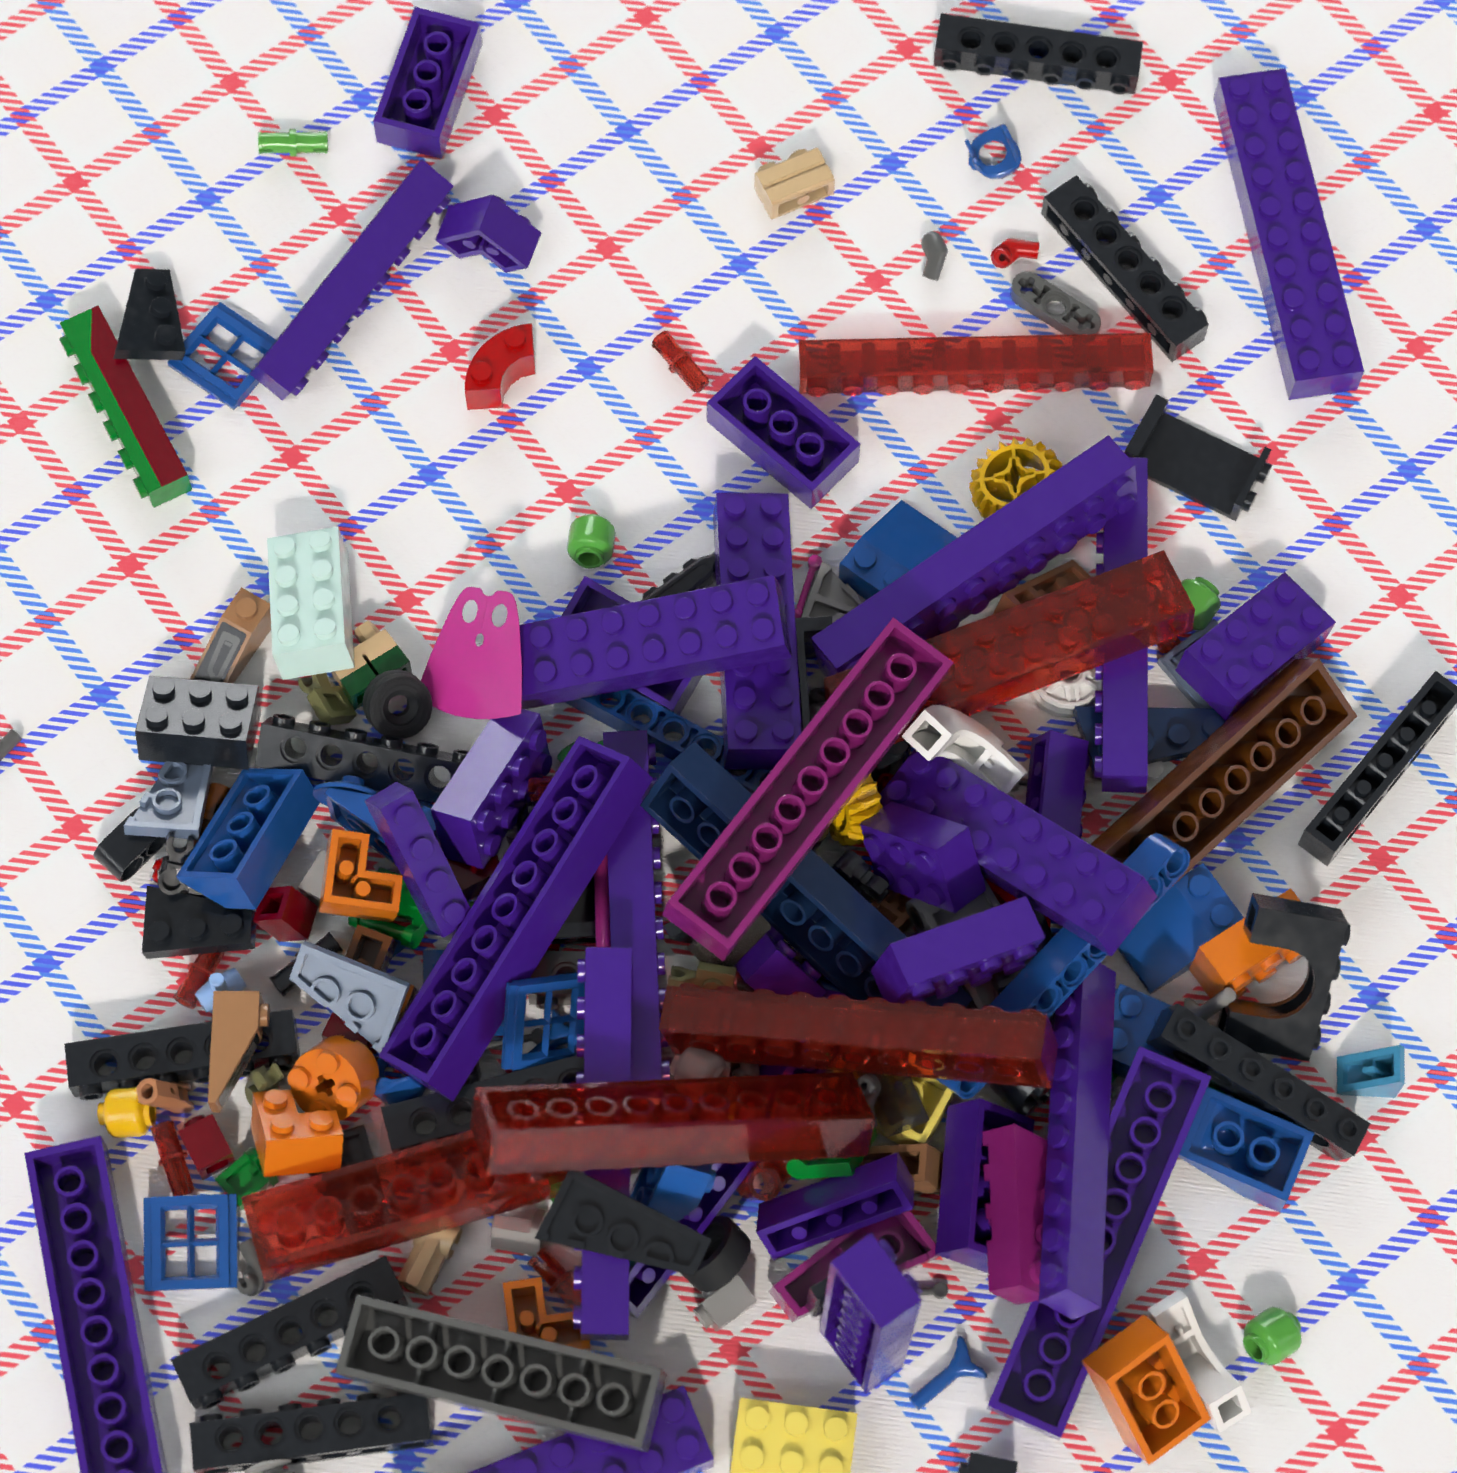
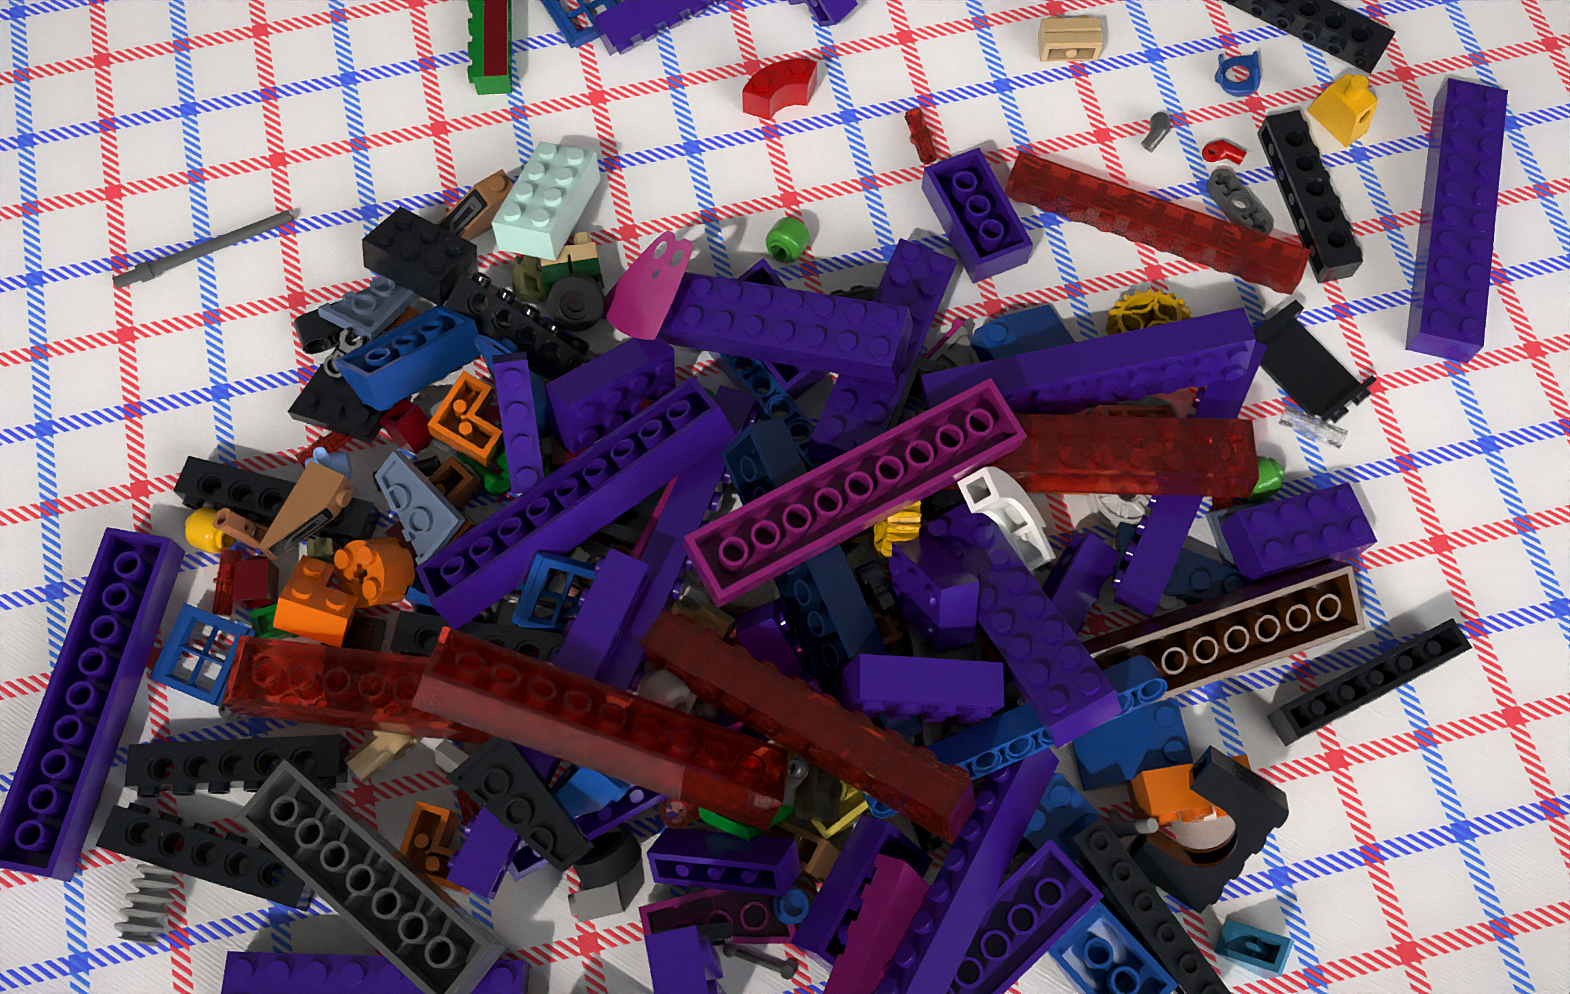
camera: 25 degrees right, 0 degrees up
none -> blue plate [772,886,809,925]
none -> clear pin [1278,405,1348,449]
none -> yellow torso [1307,74,1378,148]

